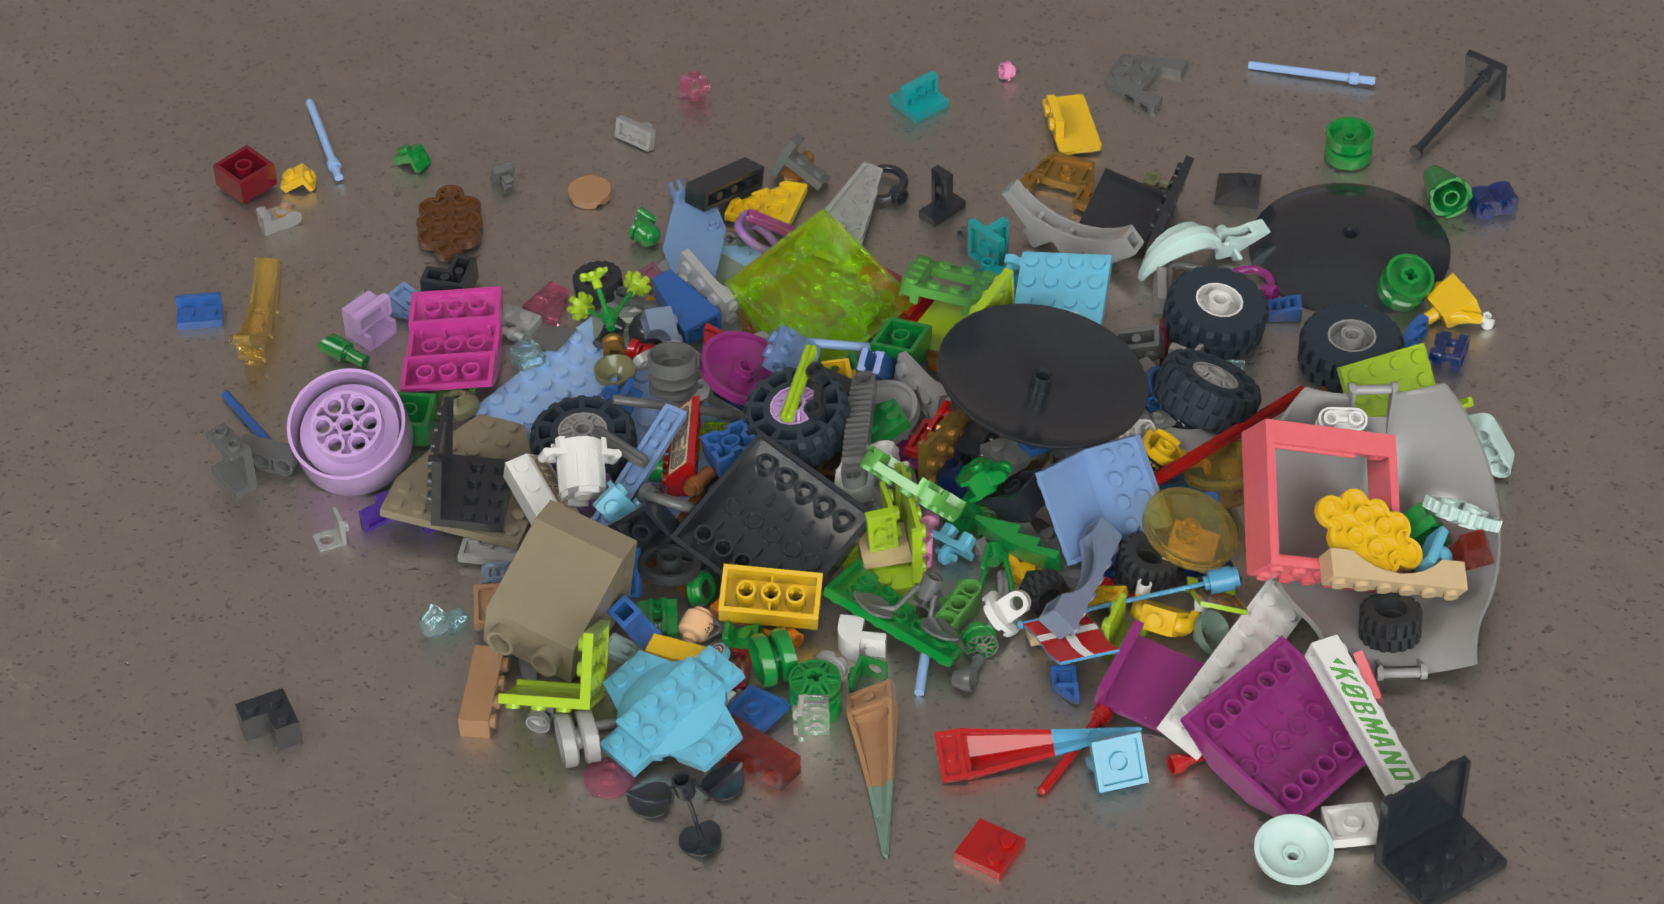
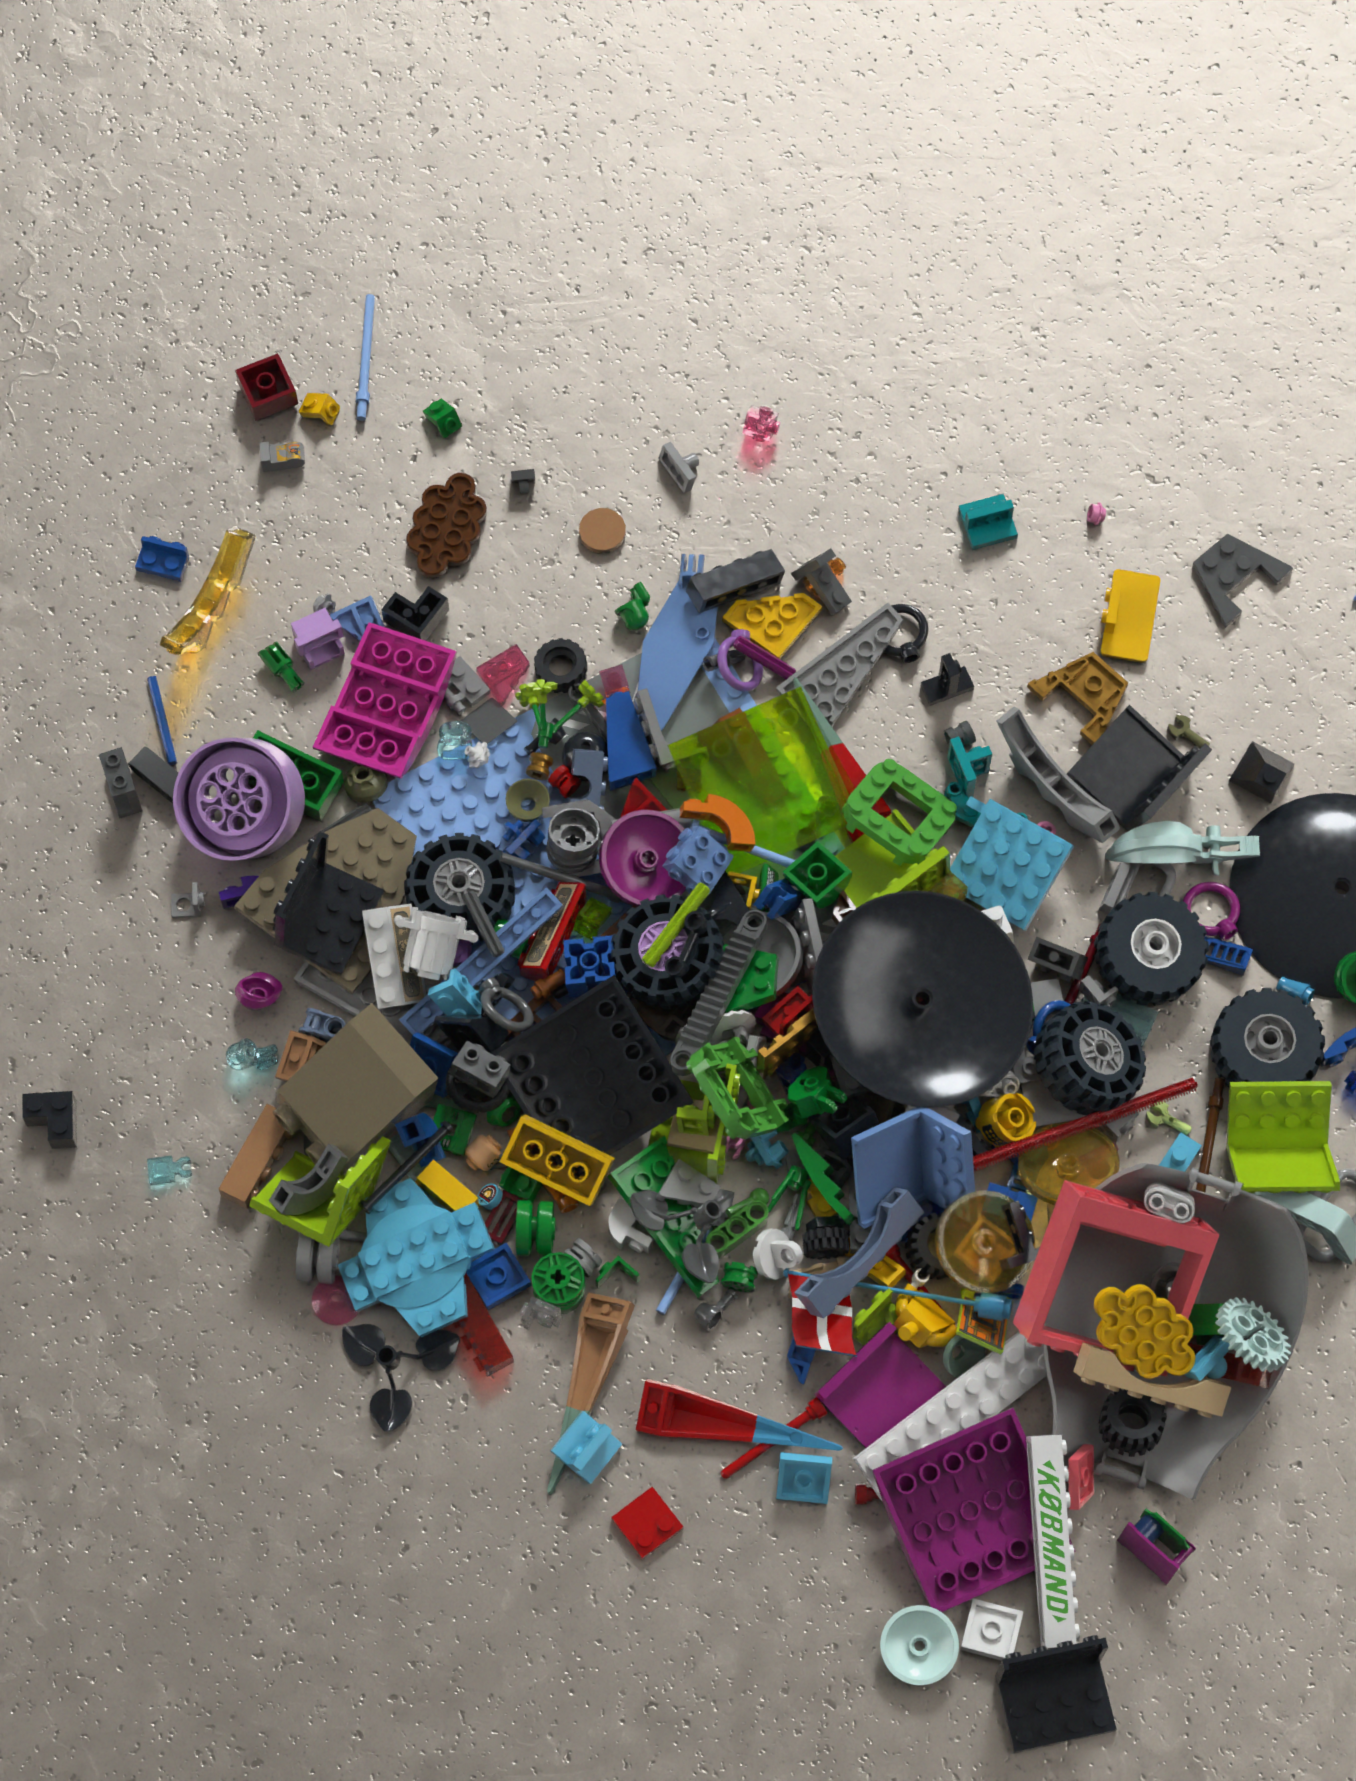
camera: 20 degrees right, 25 degrees up
none -> clear light blue plate [147,1156,192,1185]
none -> magenta hat [235,972,283,1011]
none -> dark grey arch [269,1143,348,1215]
none -> black bar [358,1120,455,1214]
none -> dark grey brick [450,1041,511,1099]
none -> white plant [464,742,490,768]
none -> medium azure bracket [550,1411,622,1484]
none -> light grey wing [656,1159,721,1207]
none -> orange arch [679,794,755,852]
none -> black bracket [999,1200,1040,1270]
none -> piece [1117,1508,1196,1585]

